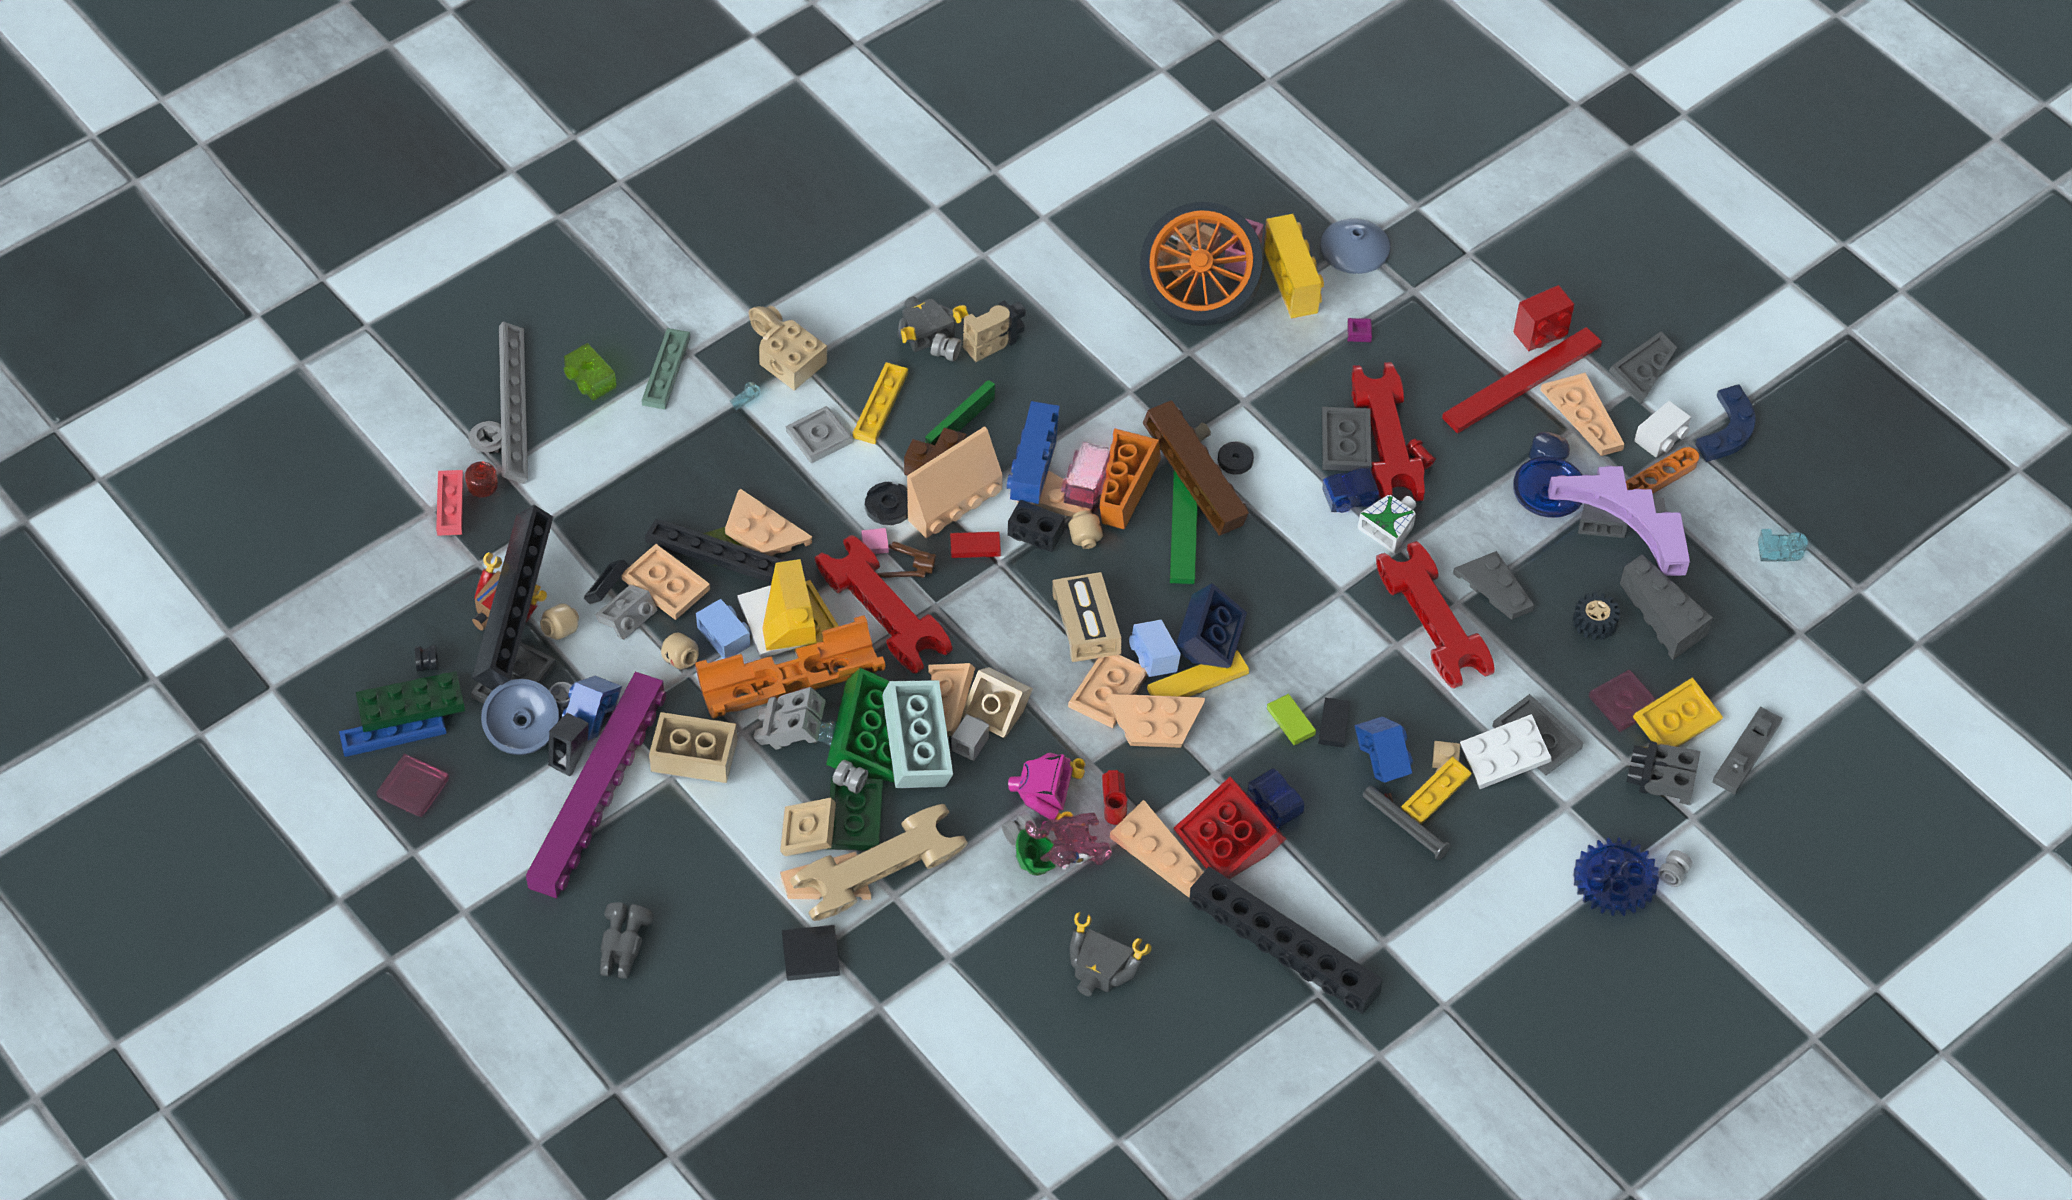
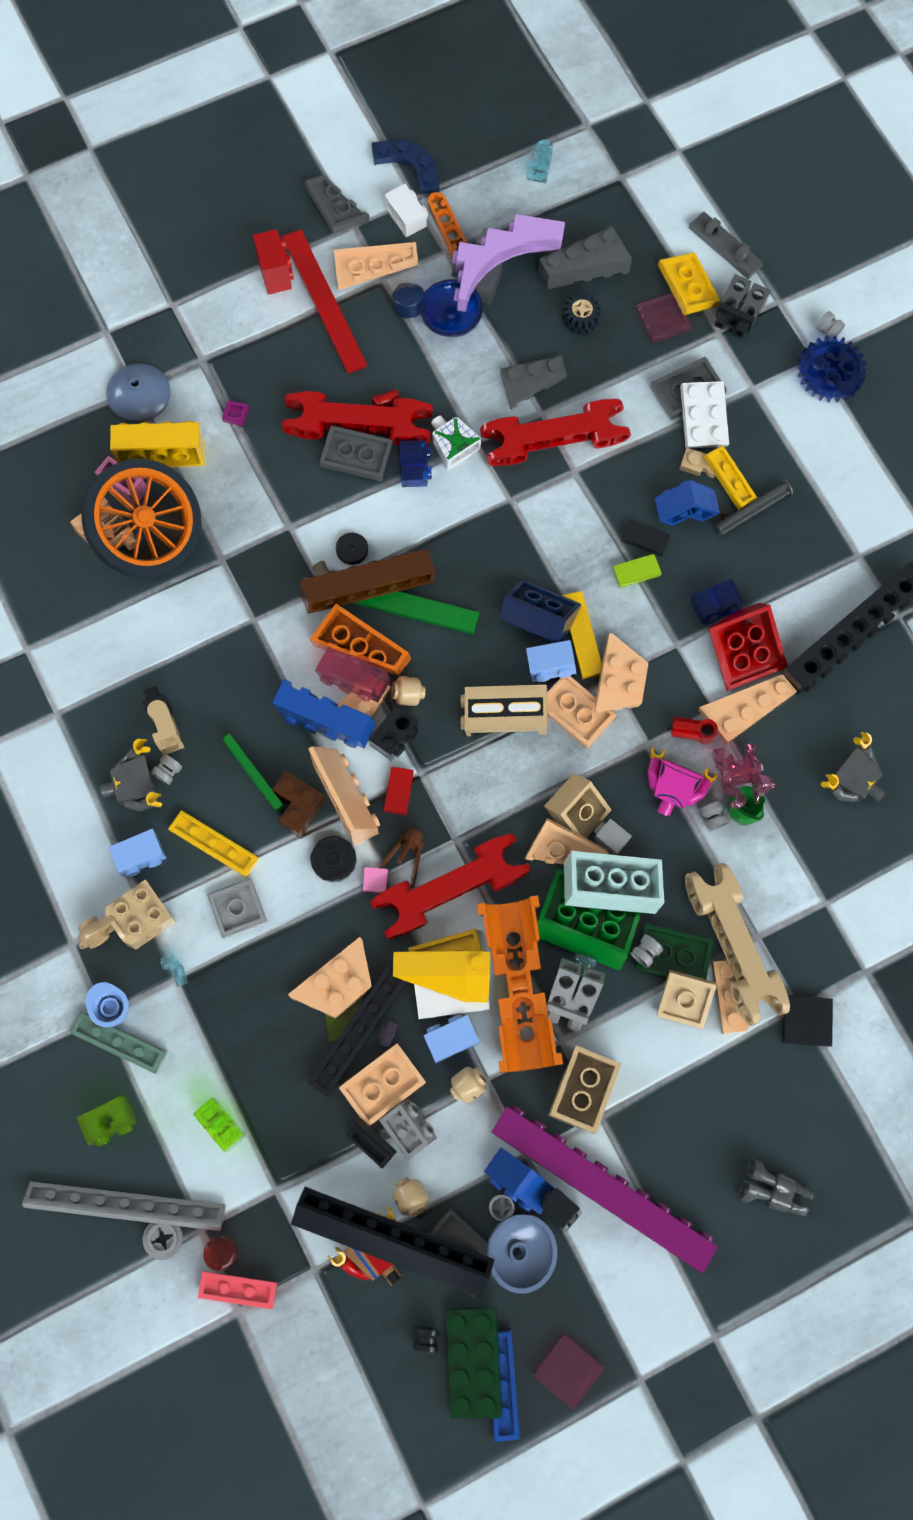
camera: 80 degrees left, 20 degrees up
none -> light blue piece [86,982,129,1027]
none -> light blue brick [109,828,166,877]
none -> clear neon green brick [193,1097,247,1152]
none -> clear purple plate [378,1021,399,1049]

